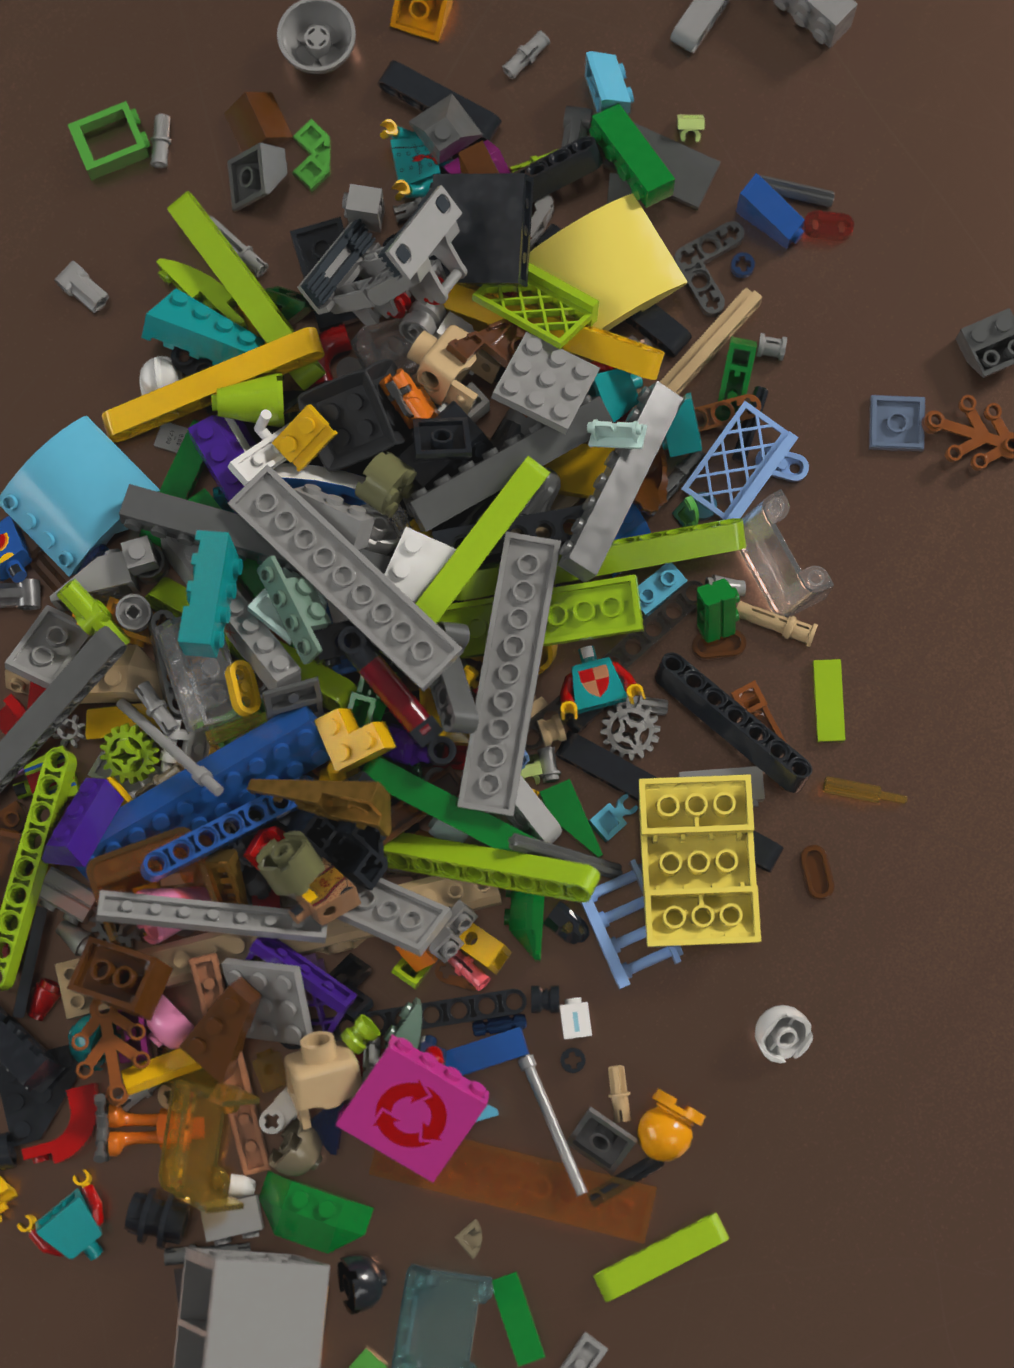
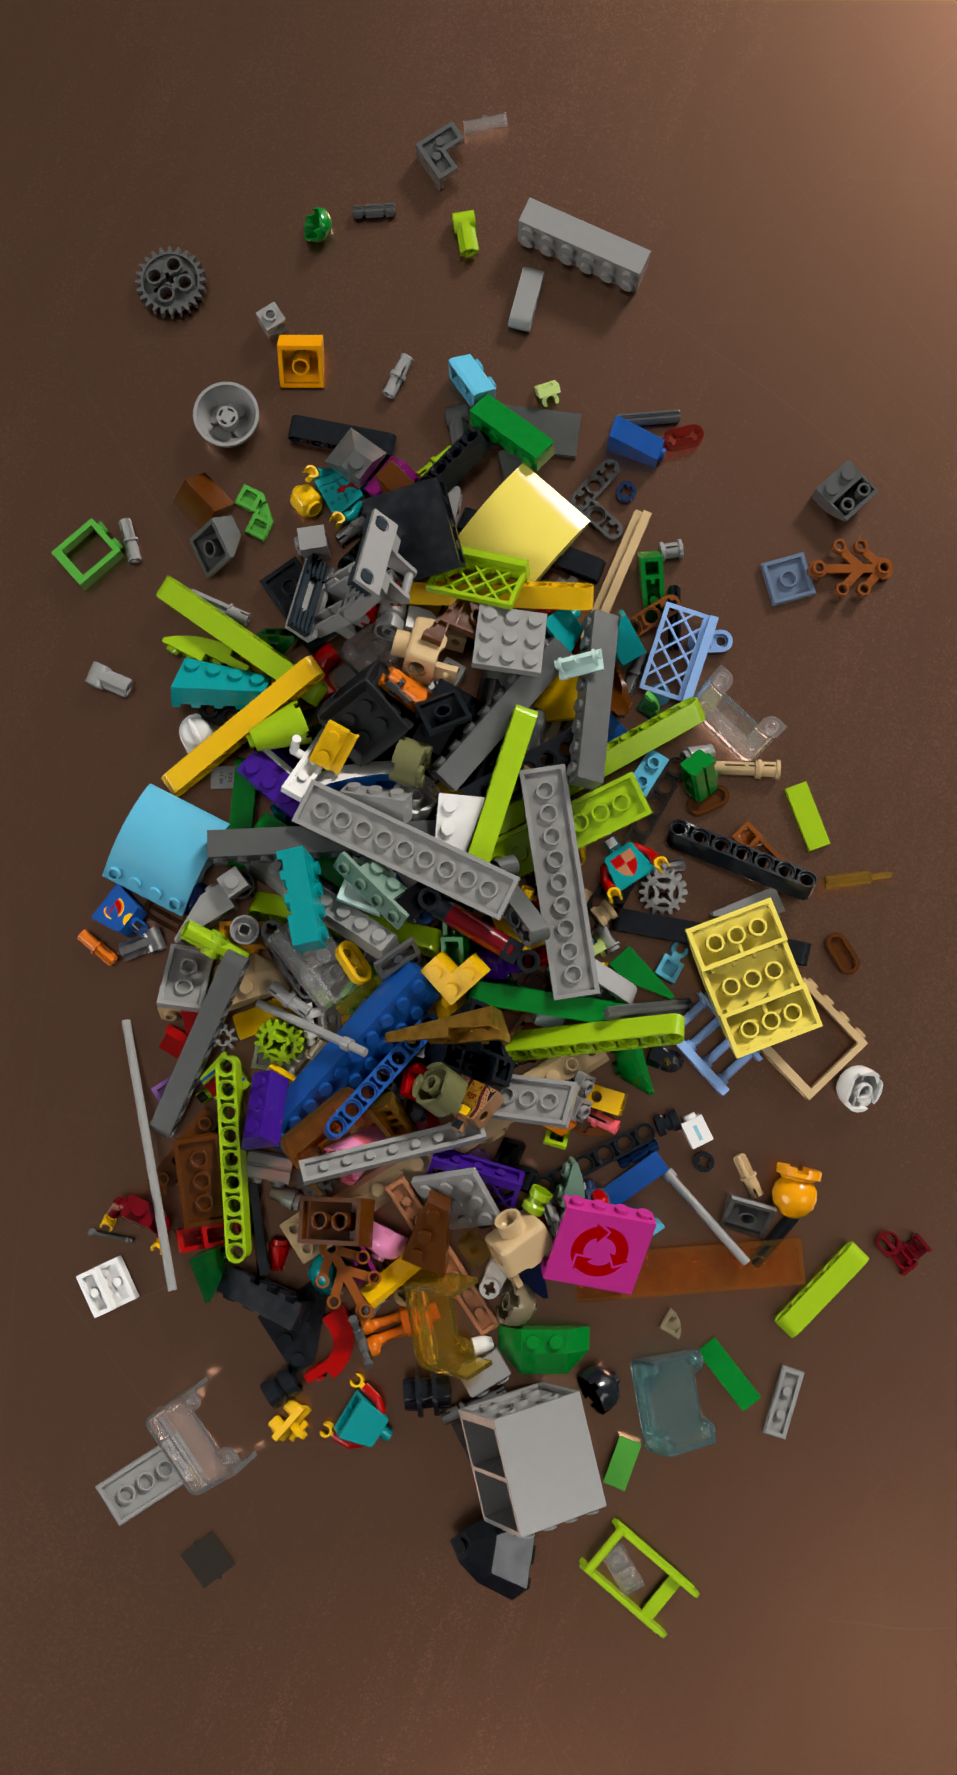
camera: 20 degrees left, 5 degrees up
none -> yellow head [290,484,323,517]
none -> tan window [761,977,868,1100]
none -> dark red piece [875,1230,932,1276]

